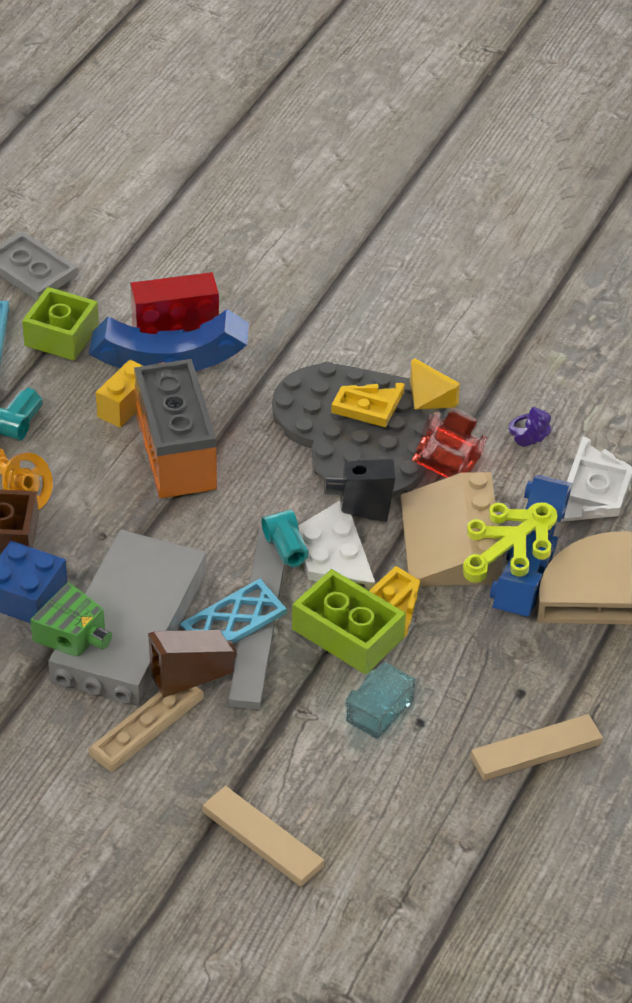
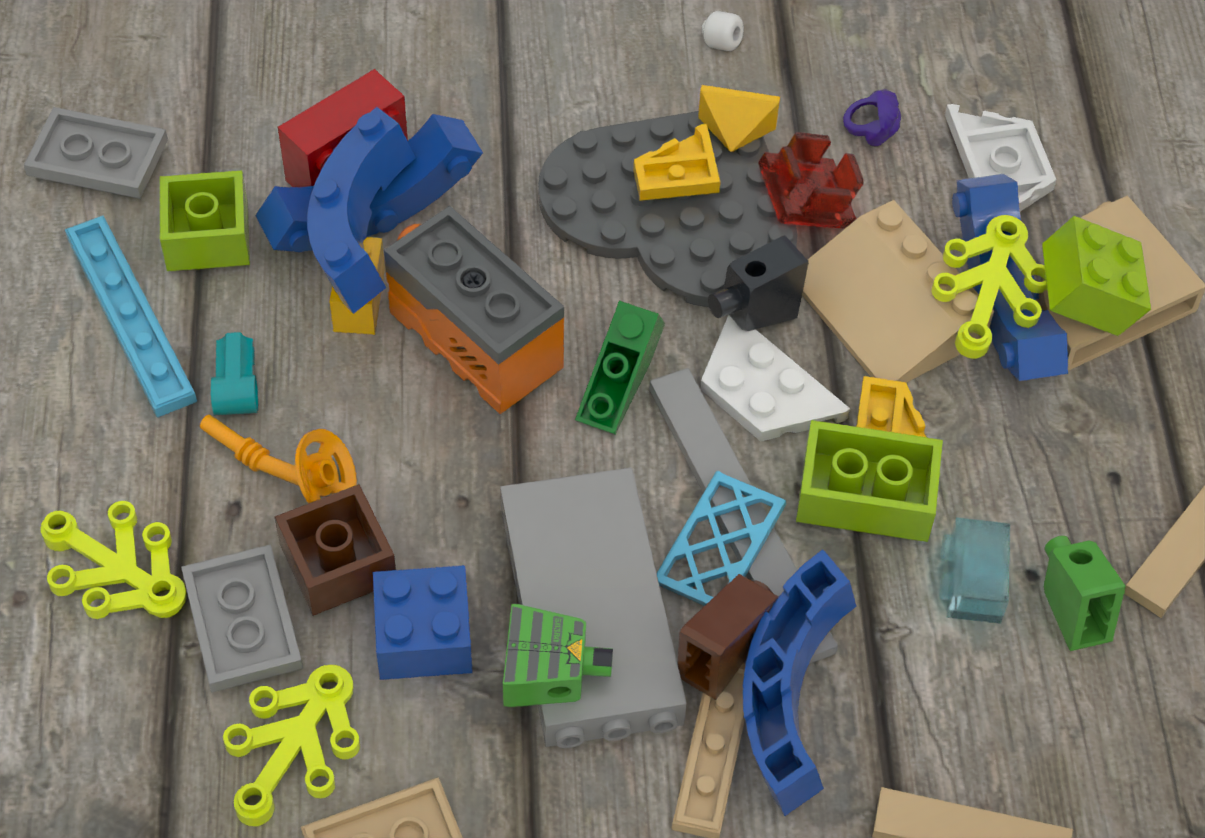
camera: 30 degrees left, 10 degrees up
teal piece [261,509,309,568] -> none
none -> blue brick [307,107,416,314]
none -> green slope [575,300,665,435]
none -> white piece [702,11,744,51]
none -> blue brick [743,549,857,816]
none -> lime brick [1042,216,1151,336]
none -> bright green torso [1043,536,1126,651]

